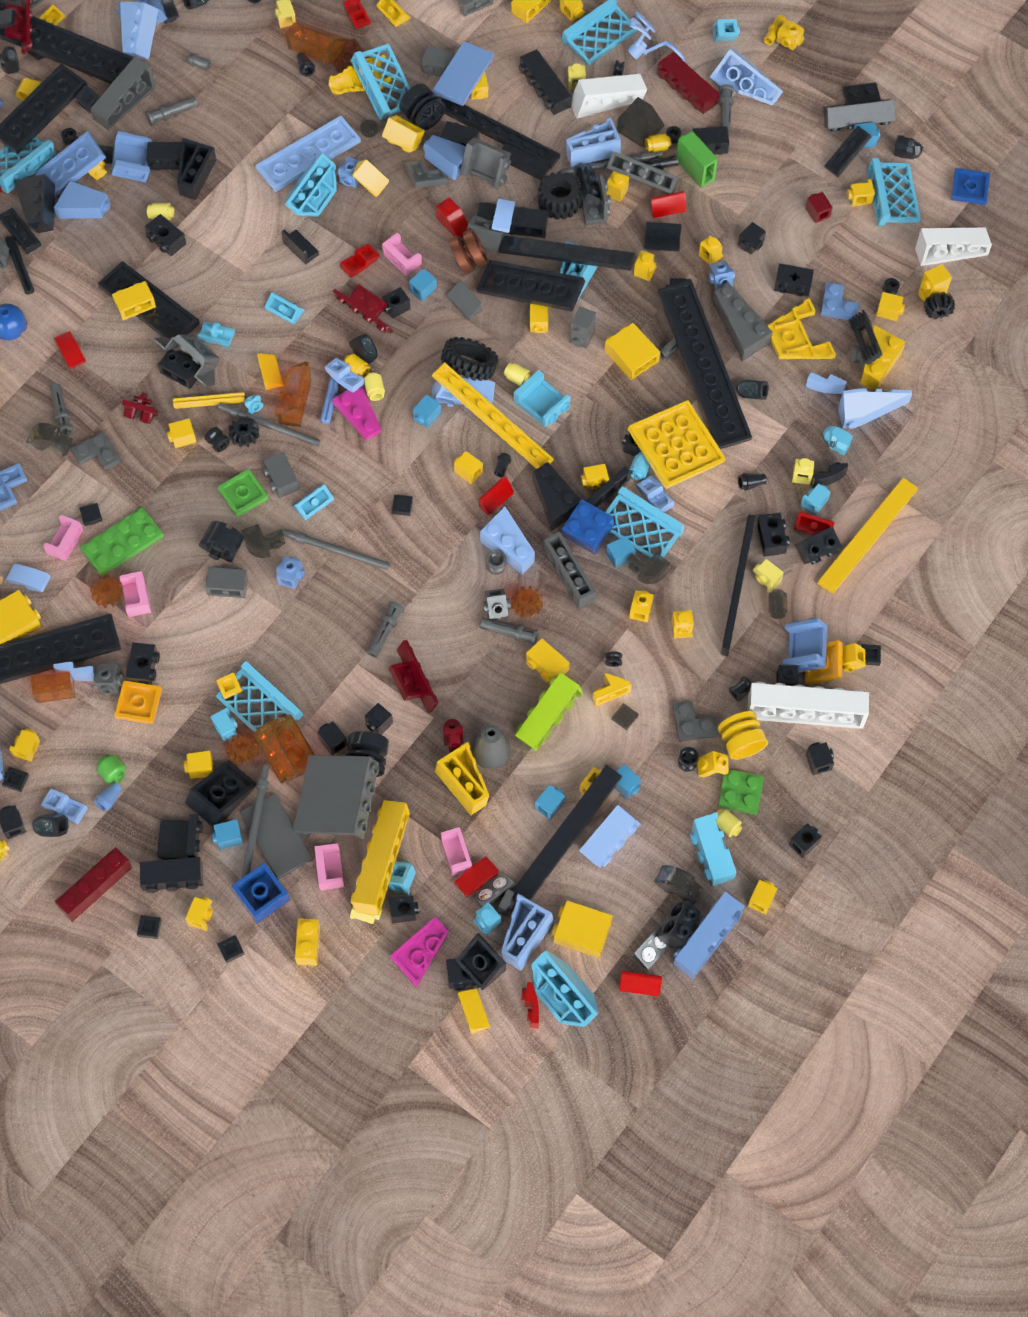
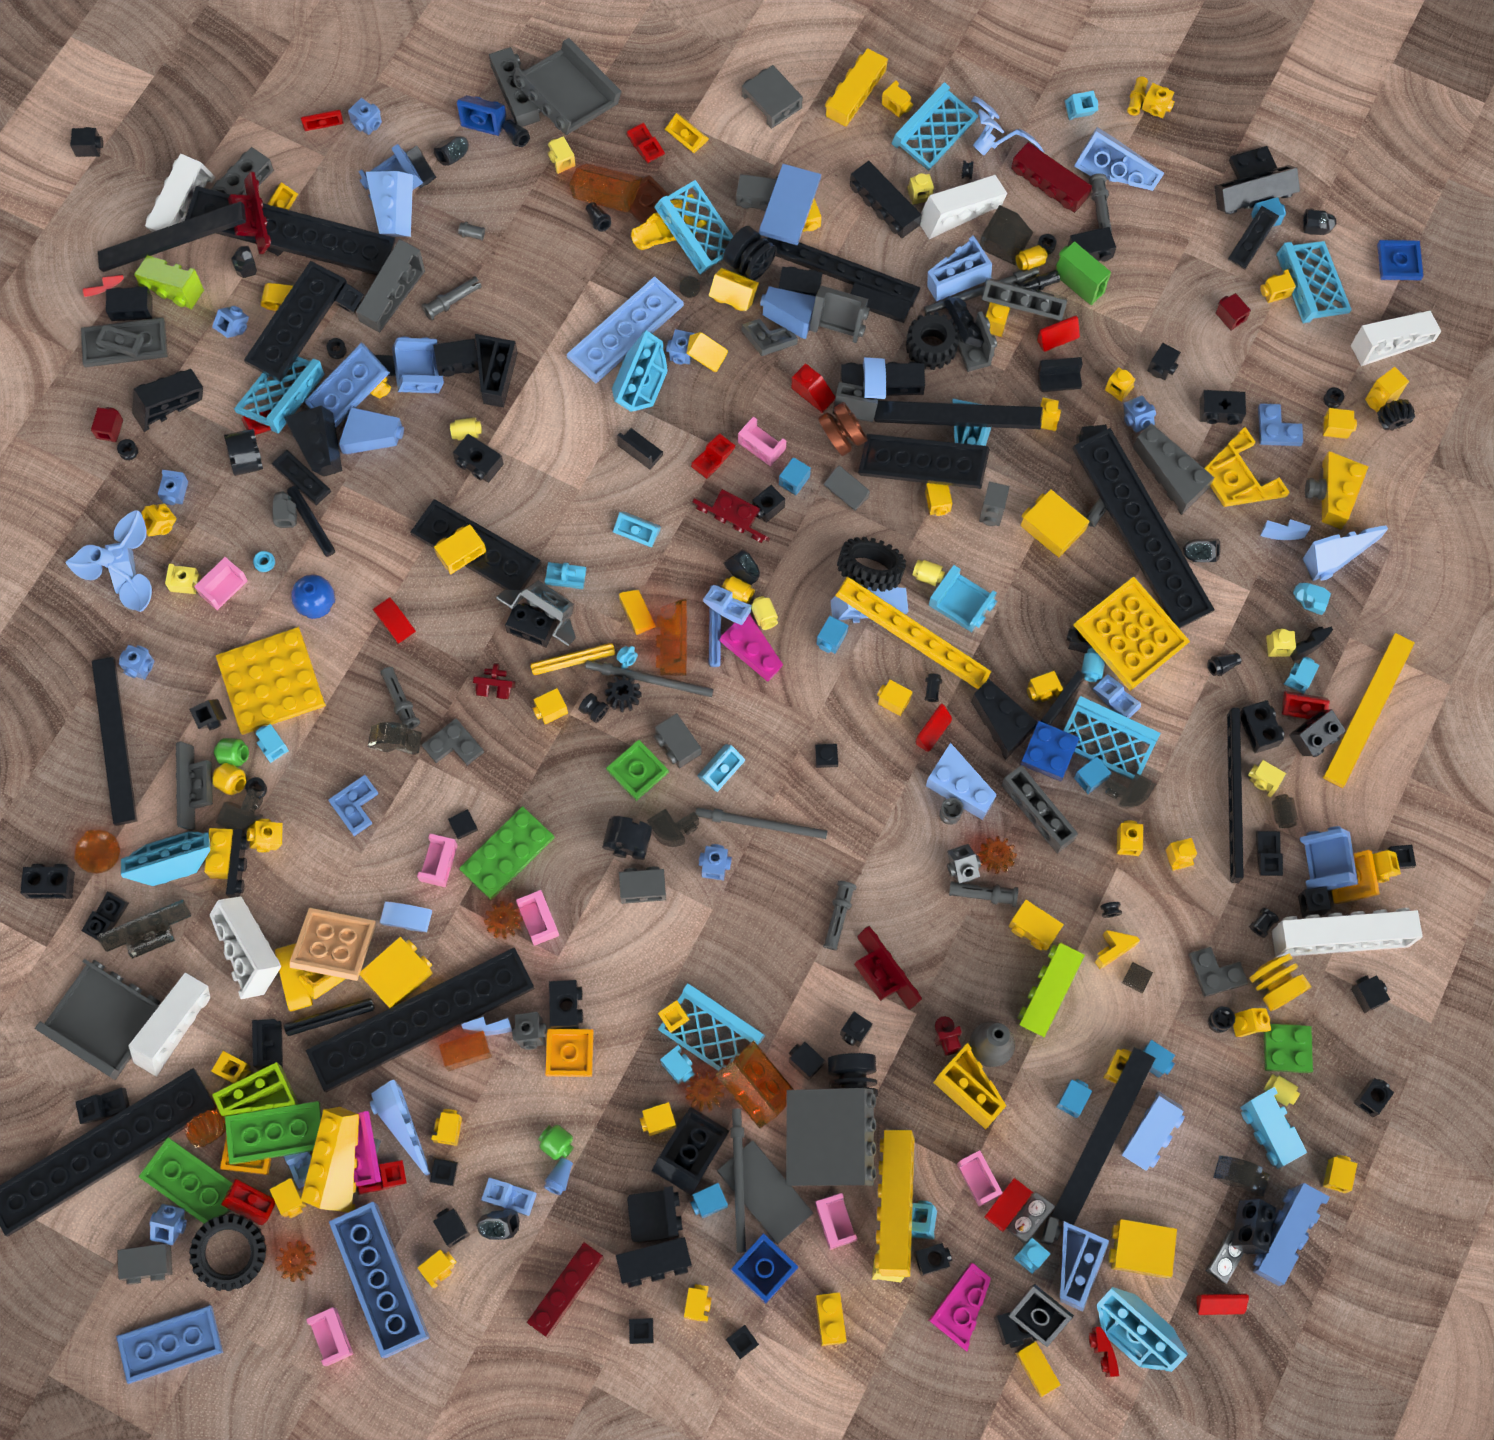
camera: 10 degrees left, 5 degrees up
black container [848,310,883,365] -> none
none -> black slope [1256,831,1283,876]

